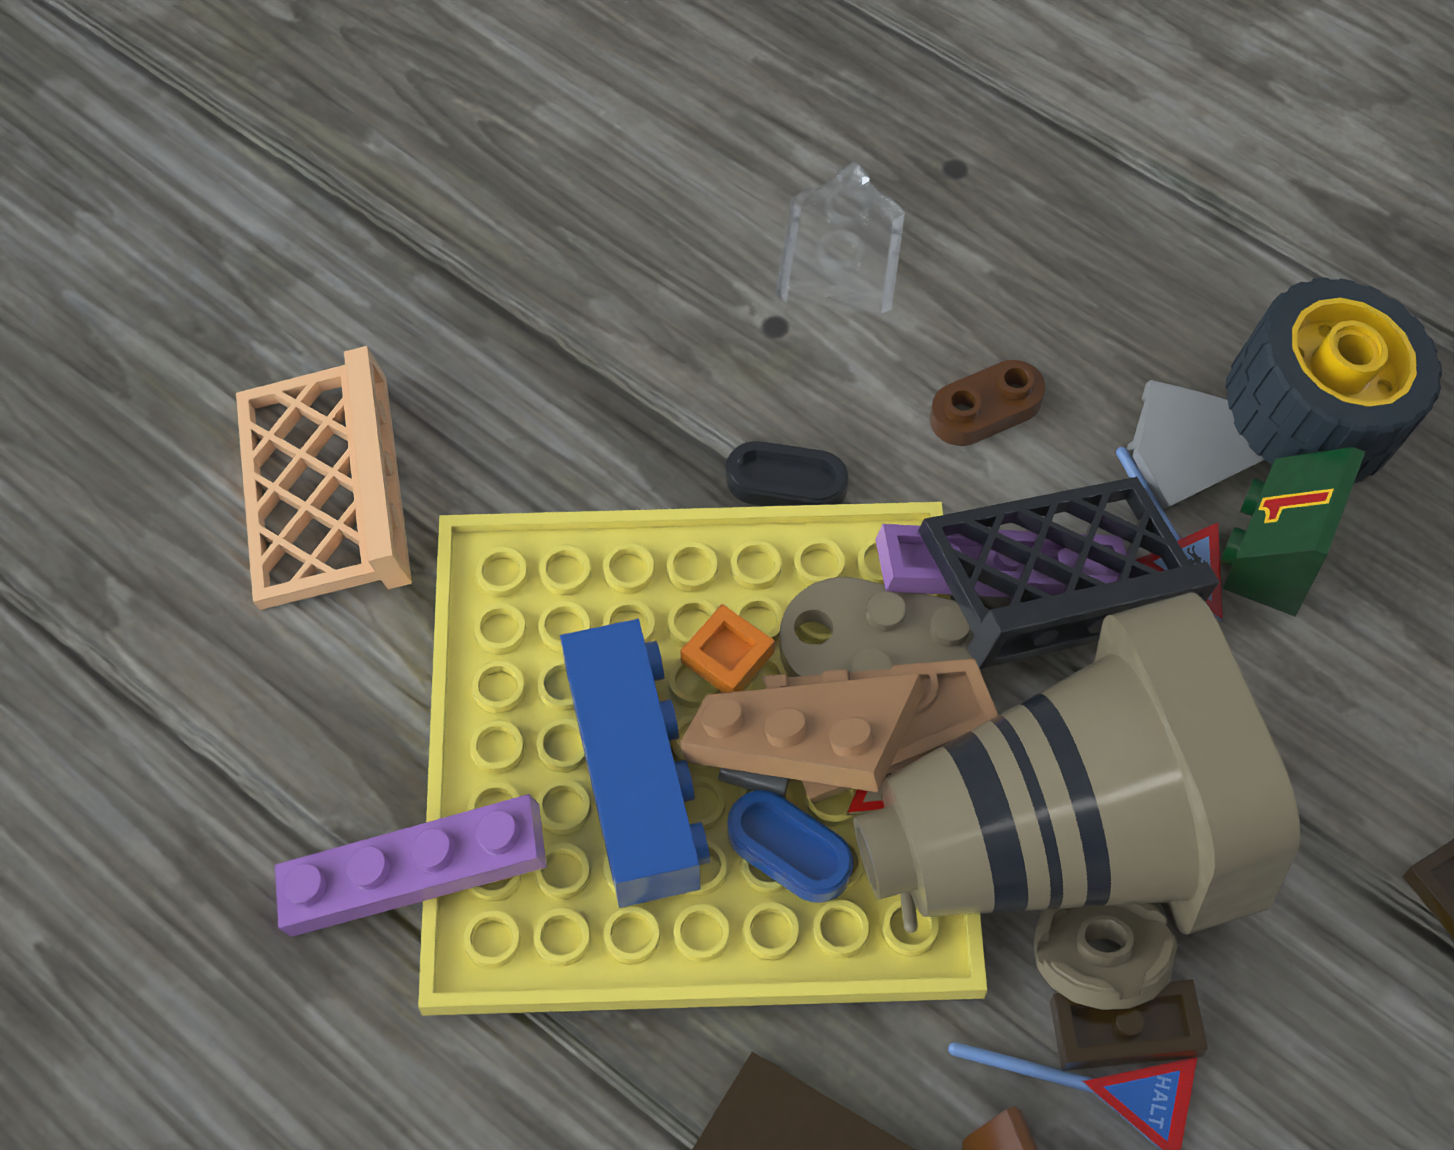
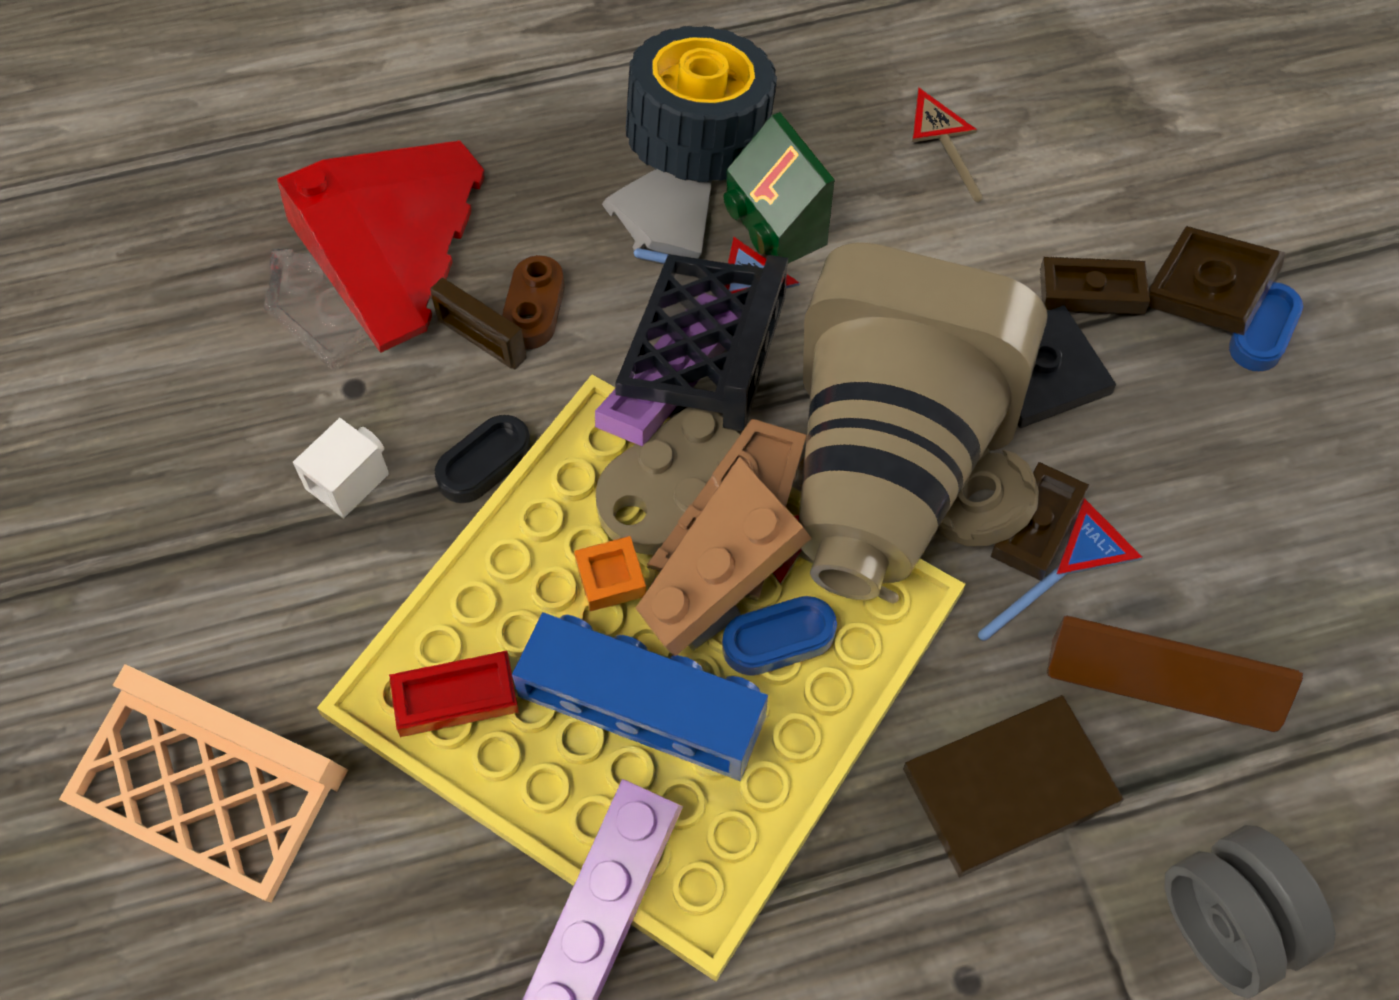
camera: 55 degrees left, 0 degrees up
none -> red slope [277,140,485,353]
none -> white brick [293,418,389,518]
none -> red tile [389,651,519,737]
none -> dark brown tile [430,277,527,370]
none -> black plate [1017,305,1116,429]

